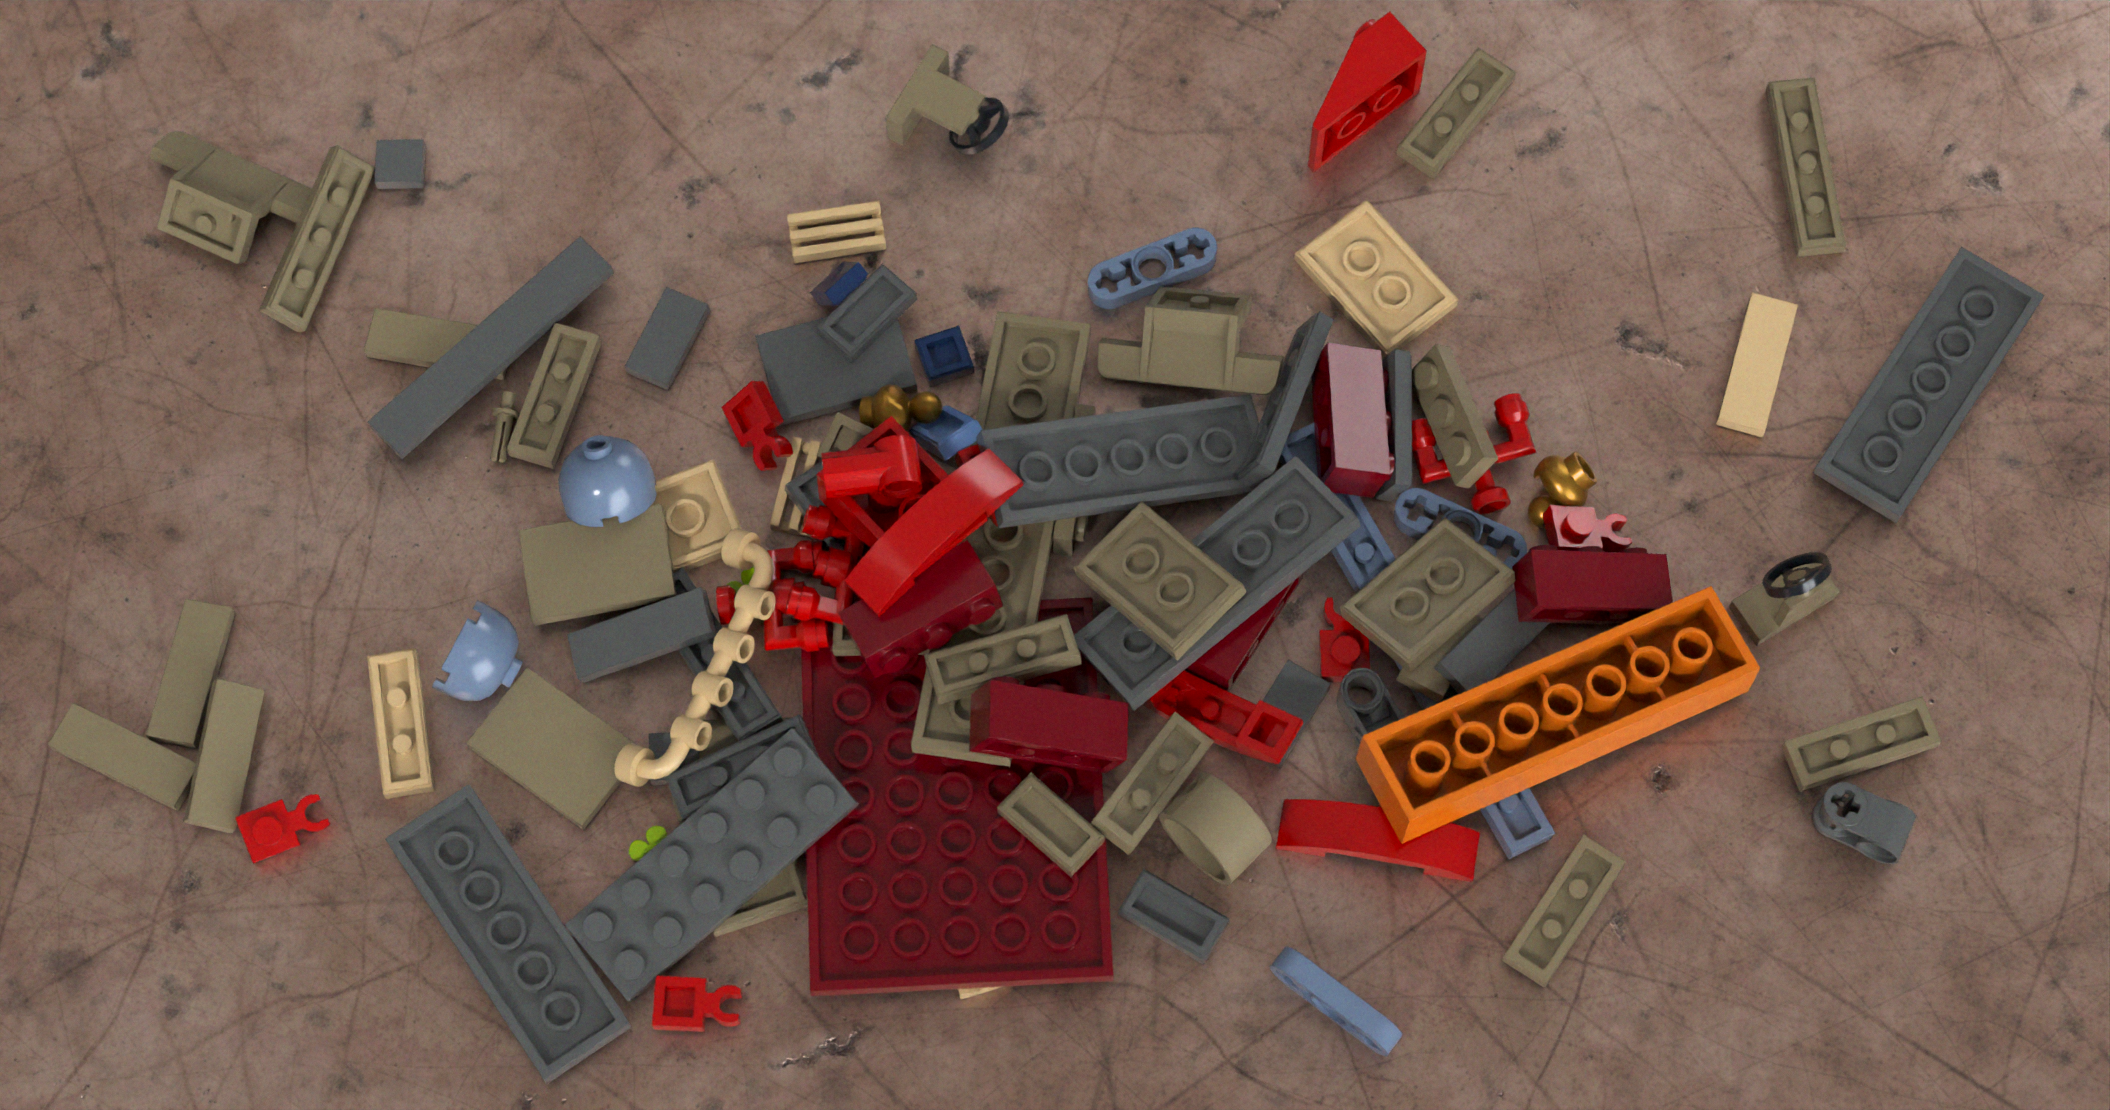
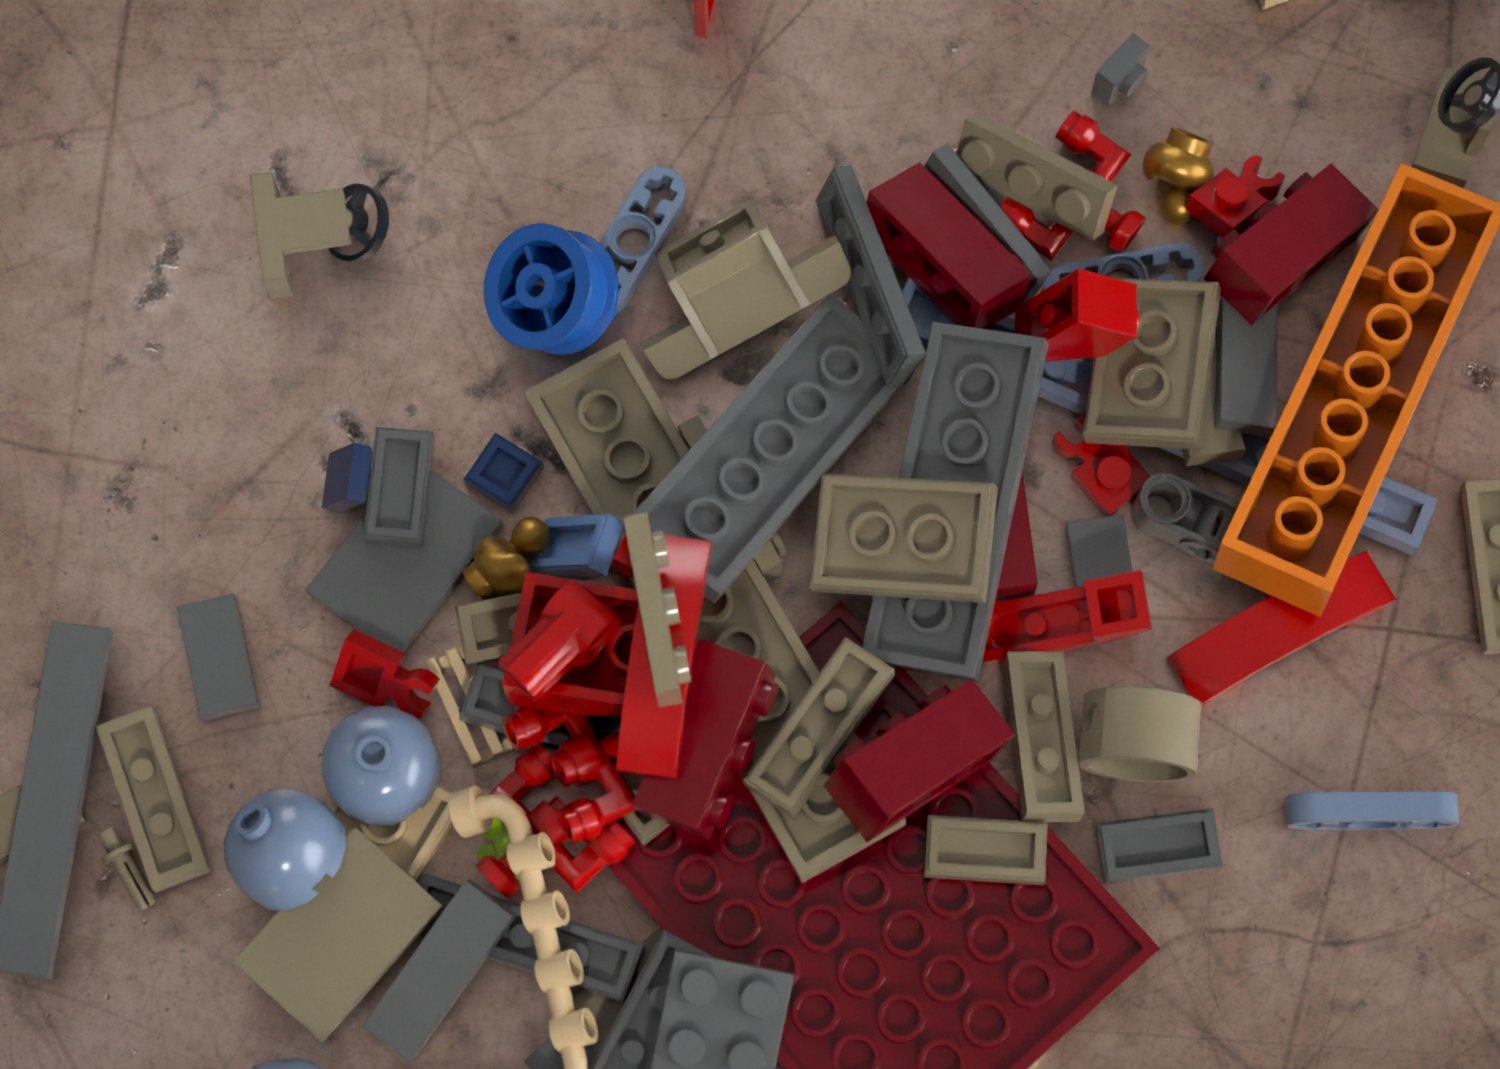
camera: 40 degrees left, 5 degrees up
tan tile [787,201,887,263] -> none
tan tile [1294,199,1459,359] -> none
none -> sand blue cylinder [322,706,440,826]
none -> blue wheel [484,223,619,355]
none -> dark tan plate [623,512,691,707]
none -> red slope [1015,268,1140,362]
none -> dark grey plate [1091,33,1150,106]

